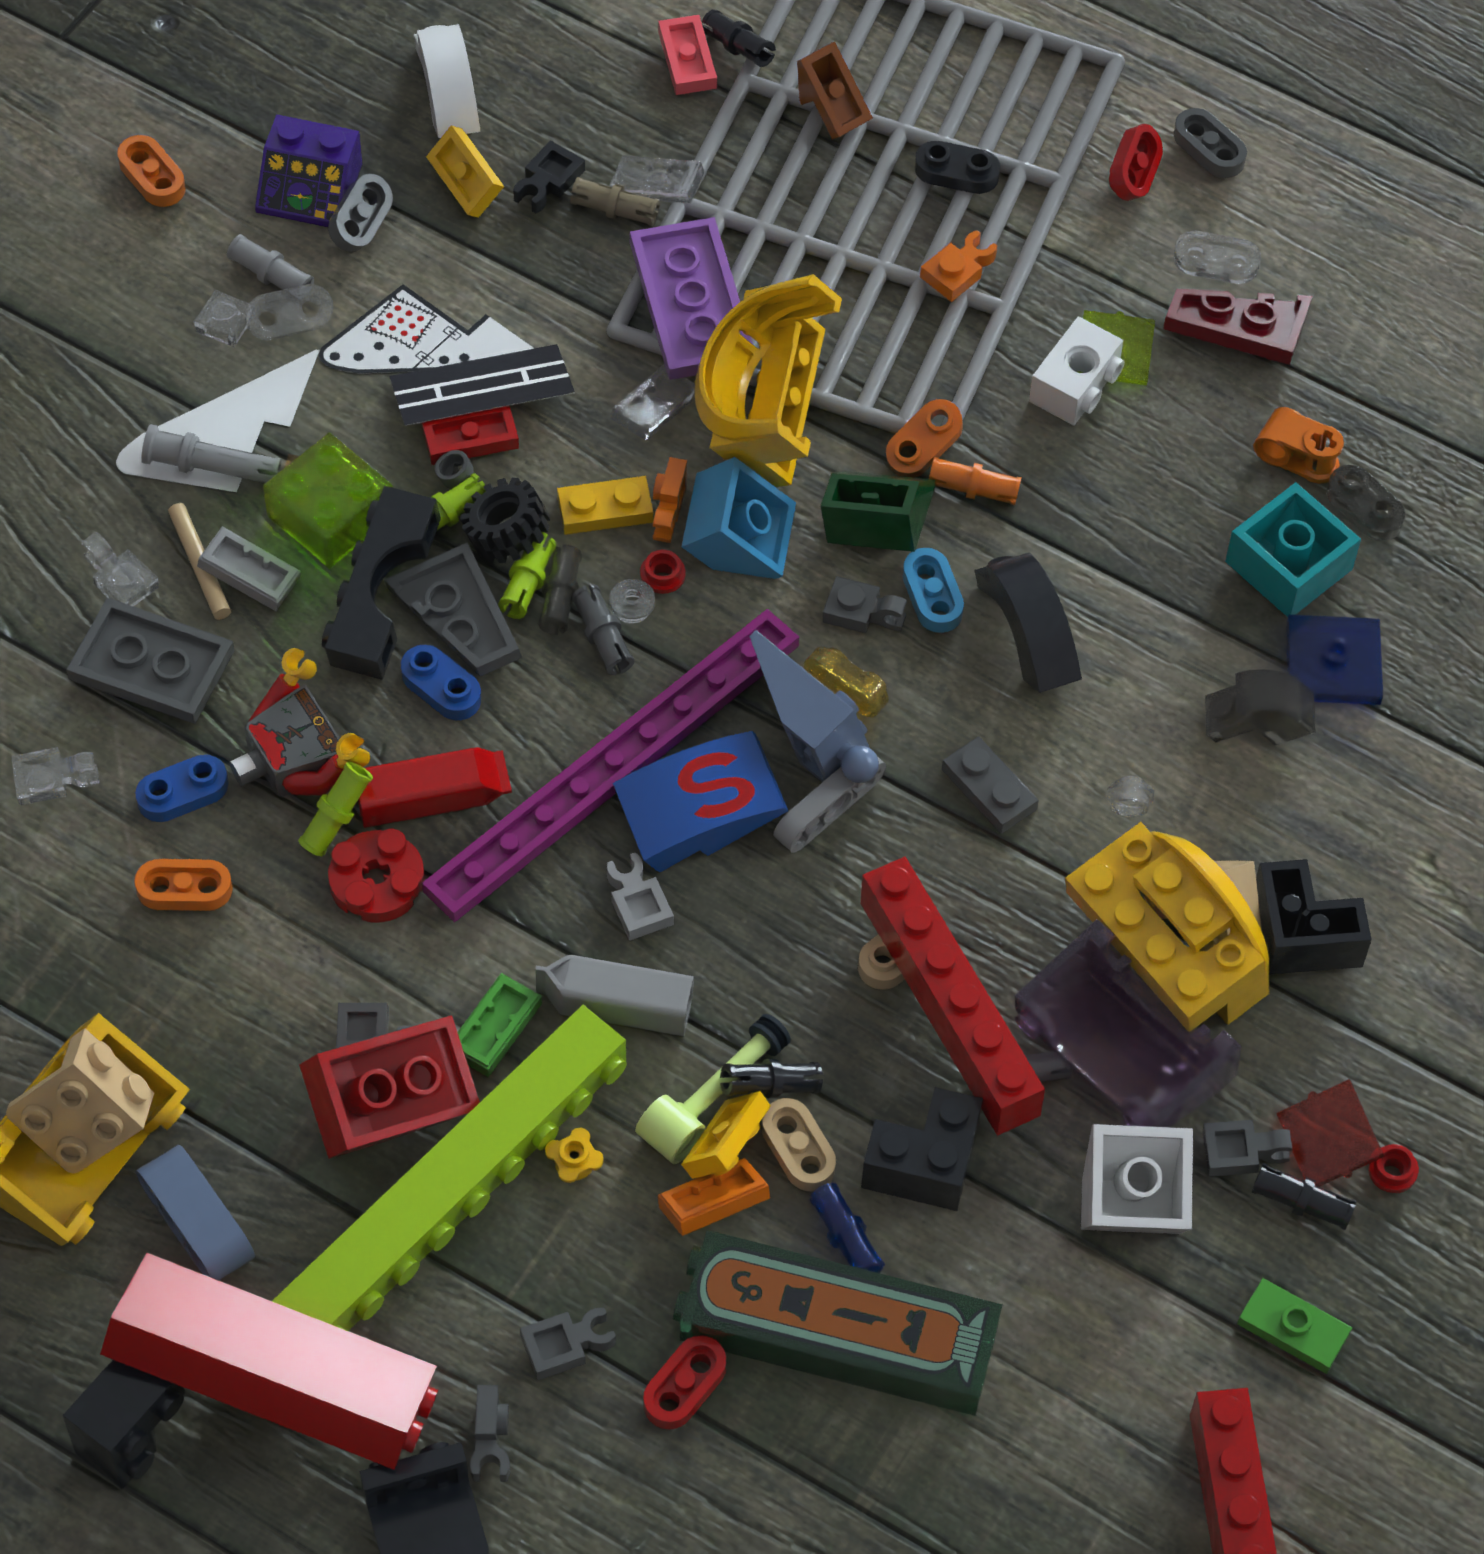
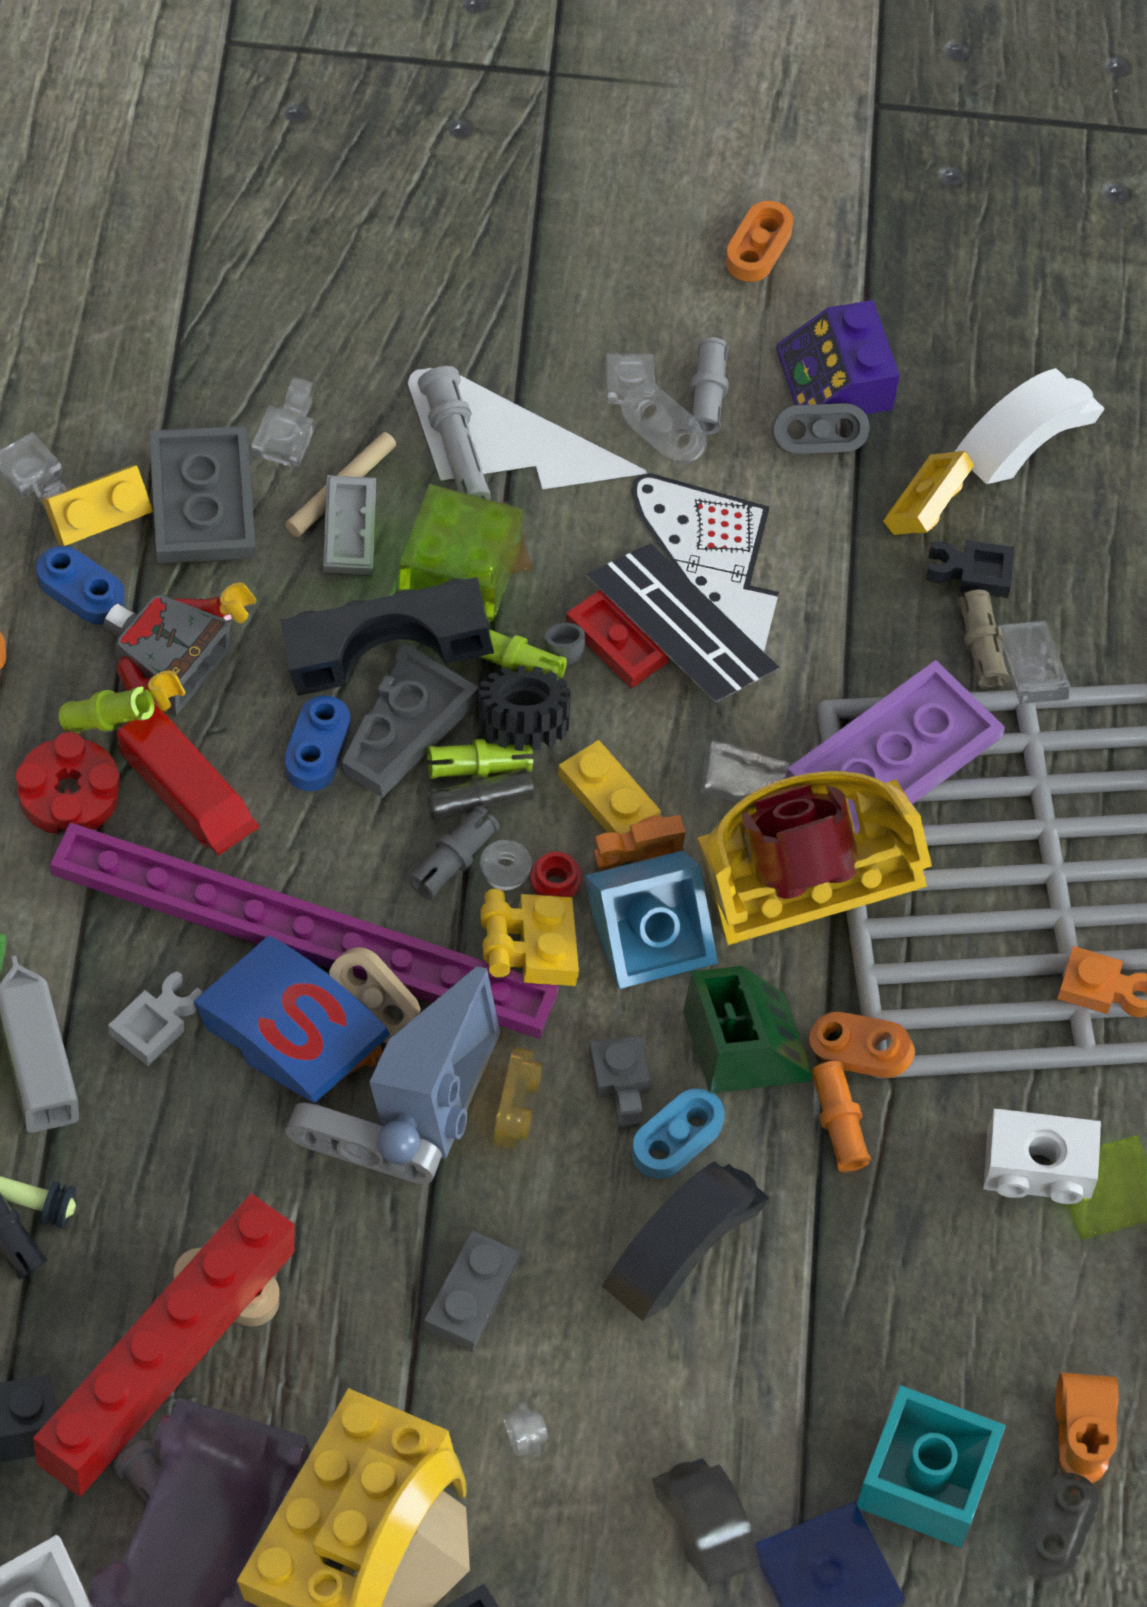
camera: 60 degrees right, 0 degrees up
none -> yellow plate [42,465,153,546]
none -> tan plate [329,947,421,1043]
none -> yellow plate [480,889,579,986]
none -> dark red brick [742,785,858,899]

